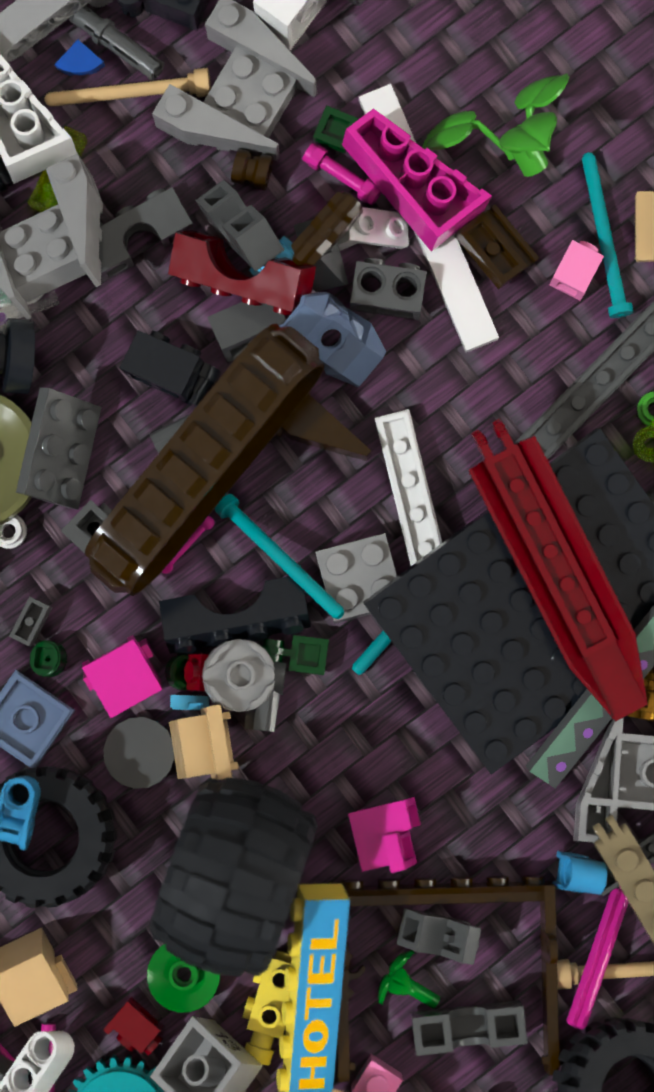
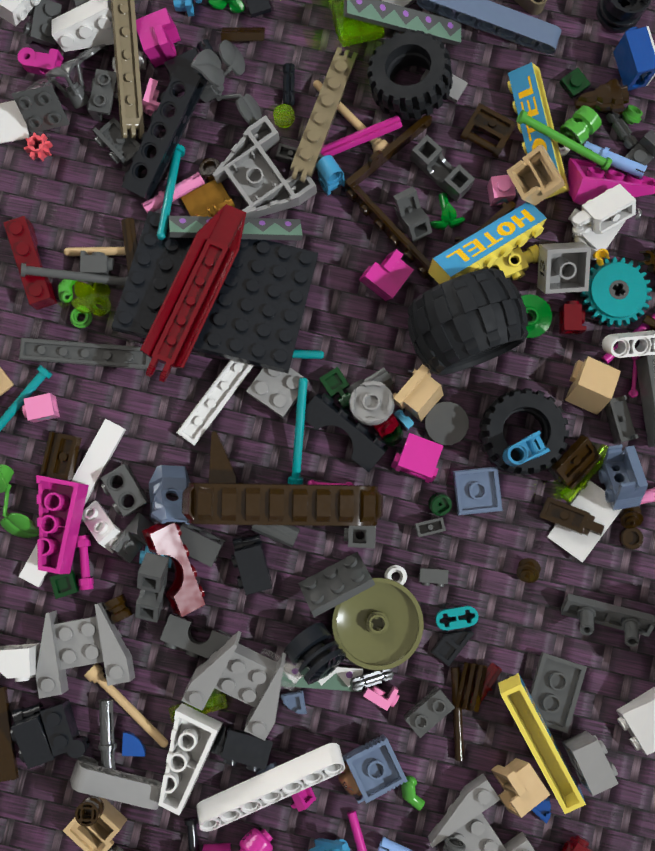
camera: 135 degrees left, 0 degrees up
dark brown rock [291,191,363,266] -> none

